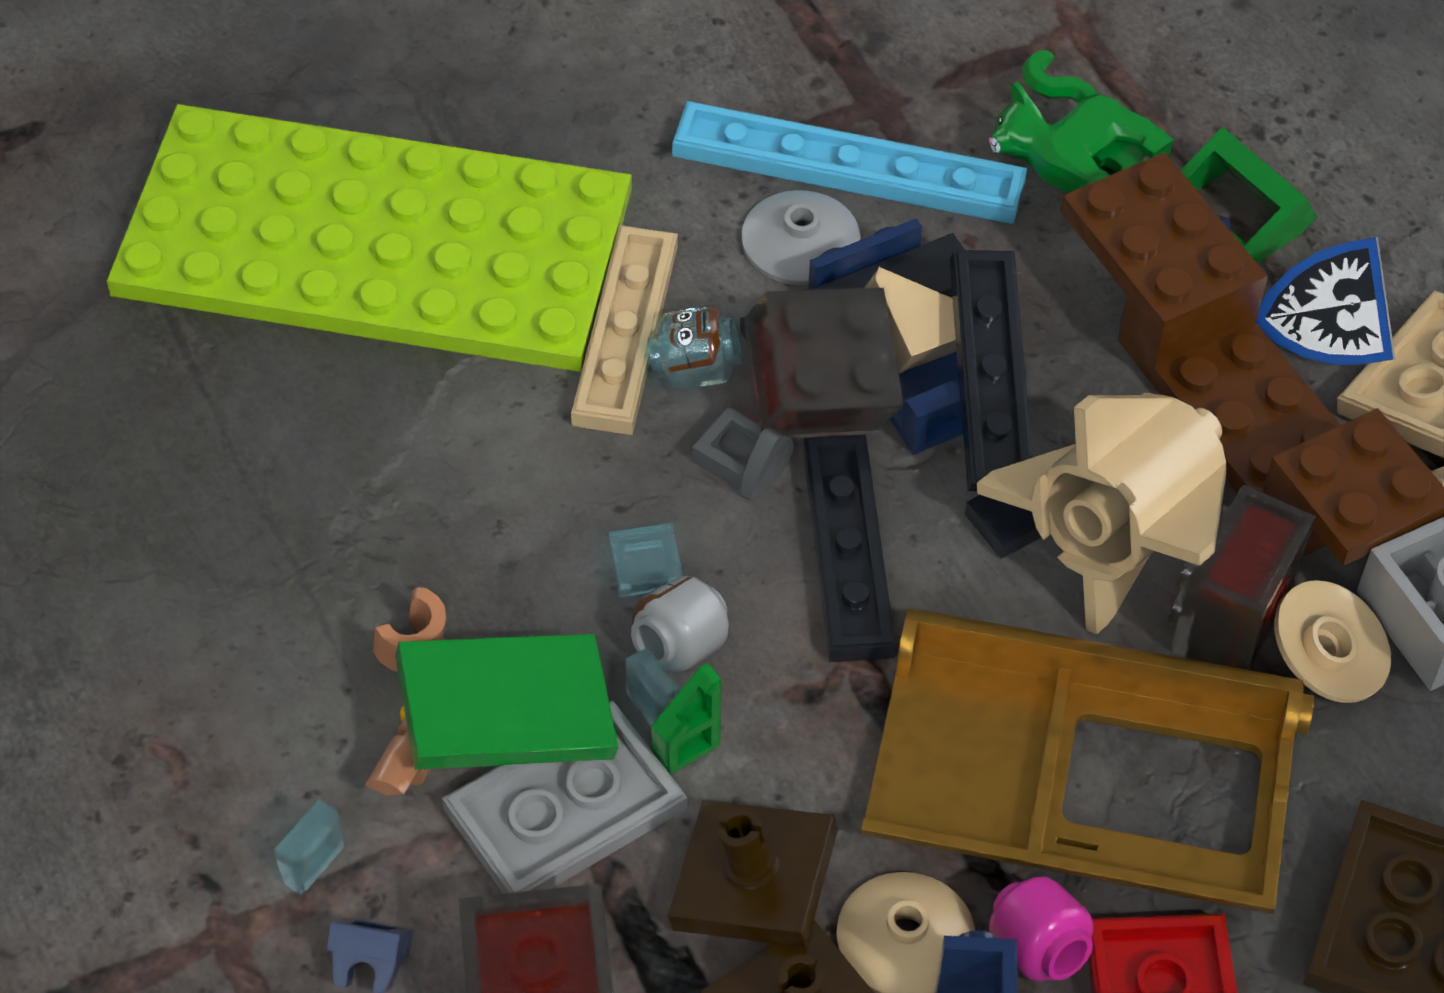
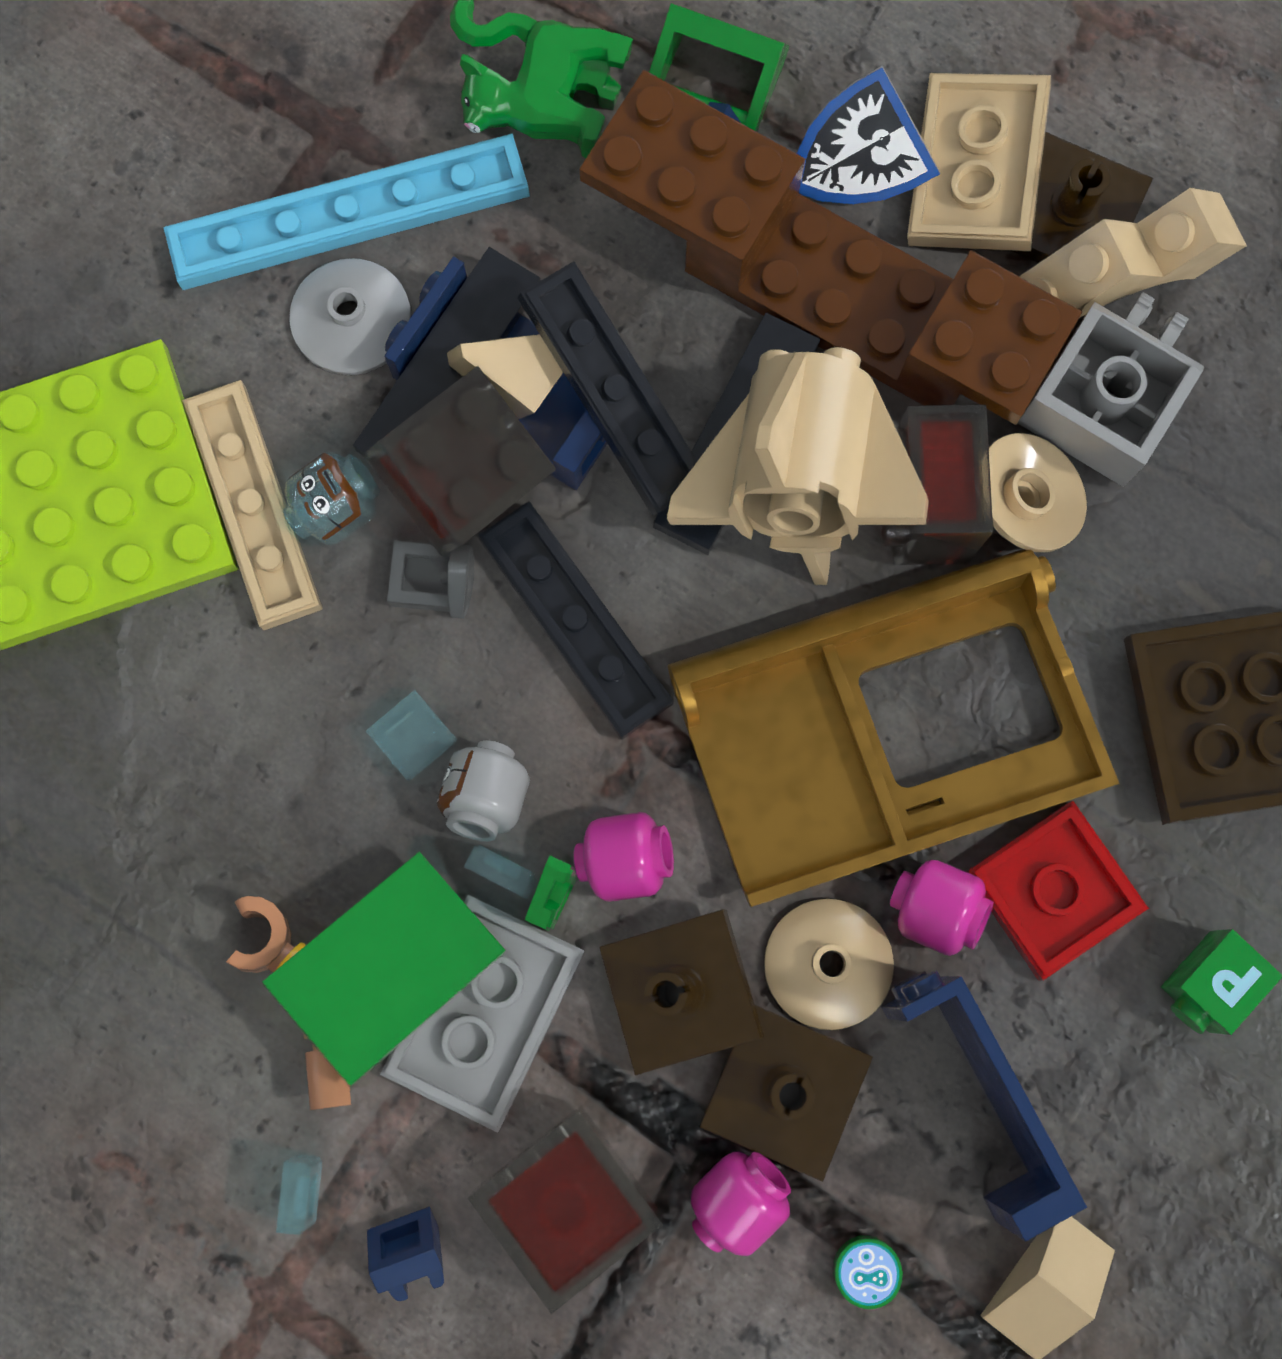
camera: 30 degrees left, 25 degrees up
none -> dark pink head [574,812,674,902]

